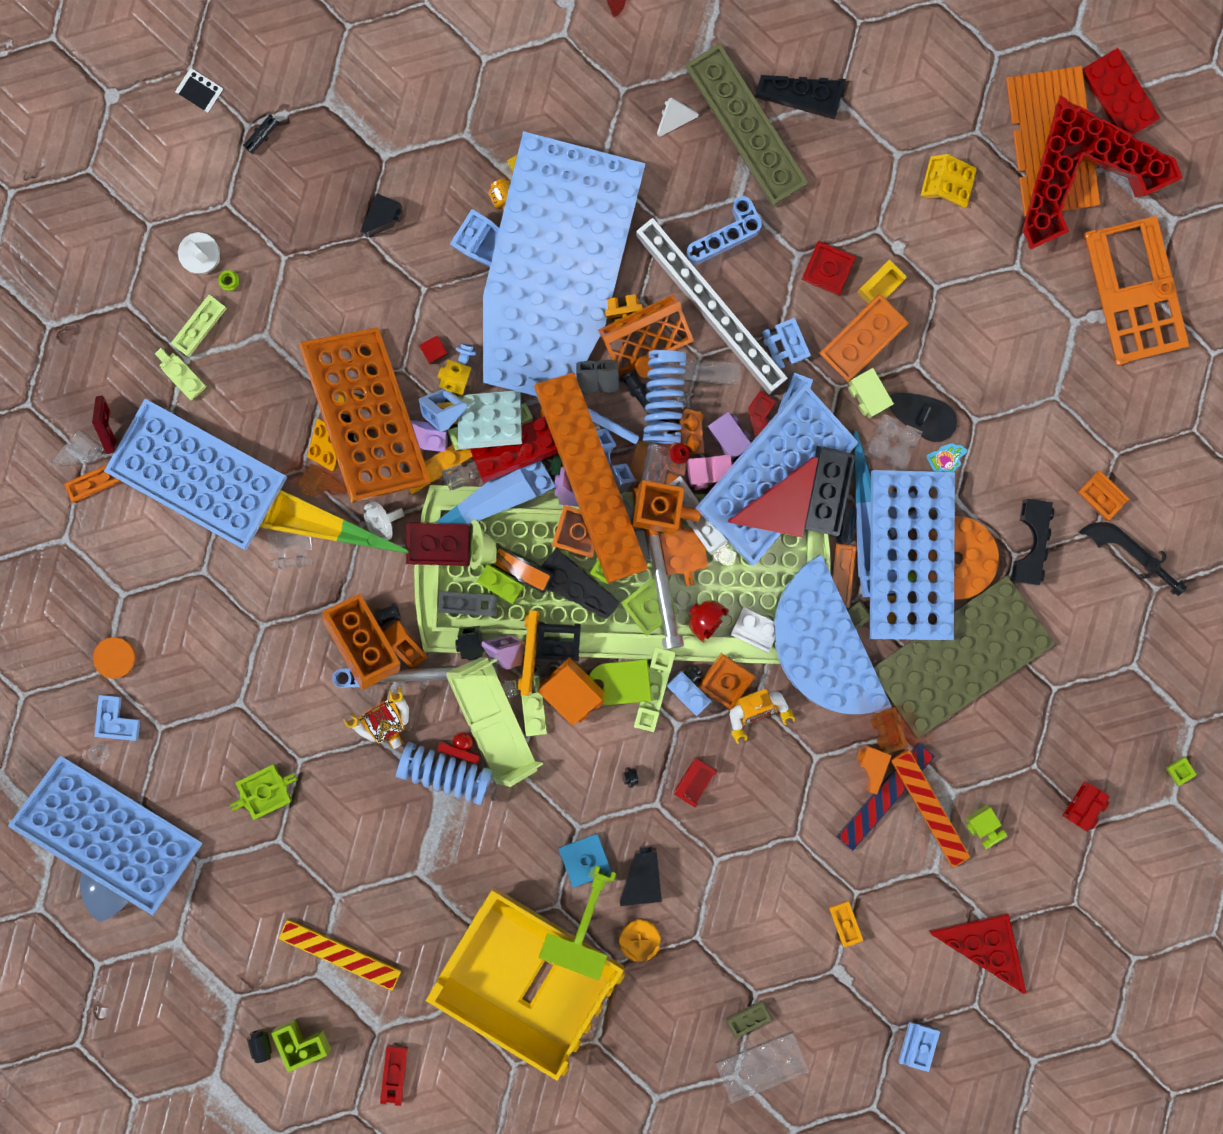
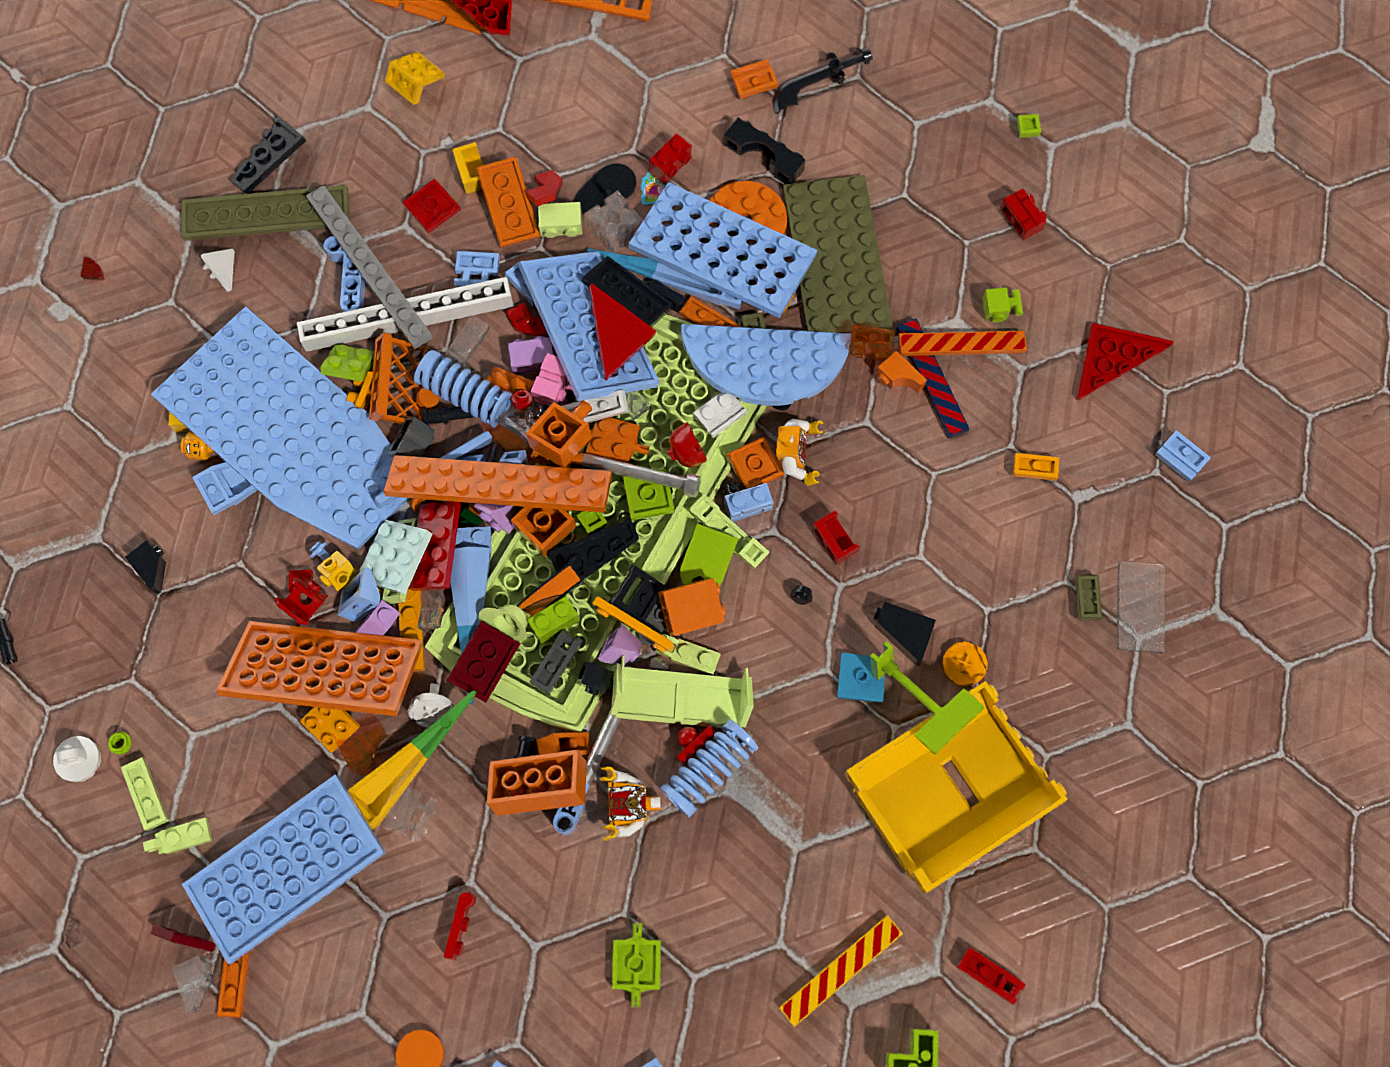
camera: 65 degrees left, 15 degrees down
none -> red piece [274,577,328,625]
none -> light grey plate [306,185,433,349]
none -> lime plate [321,344,375,382]
none -> red plate [443,892,476,960]
none -> red tile [526,170,563,207]
none -> red brick [649,133,692,185]

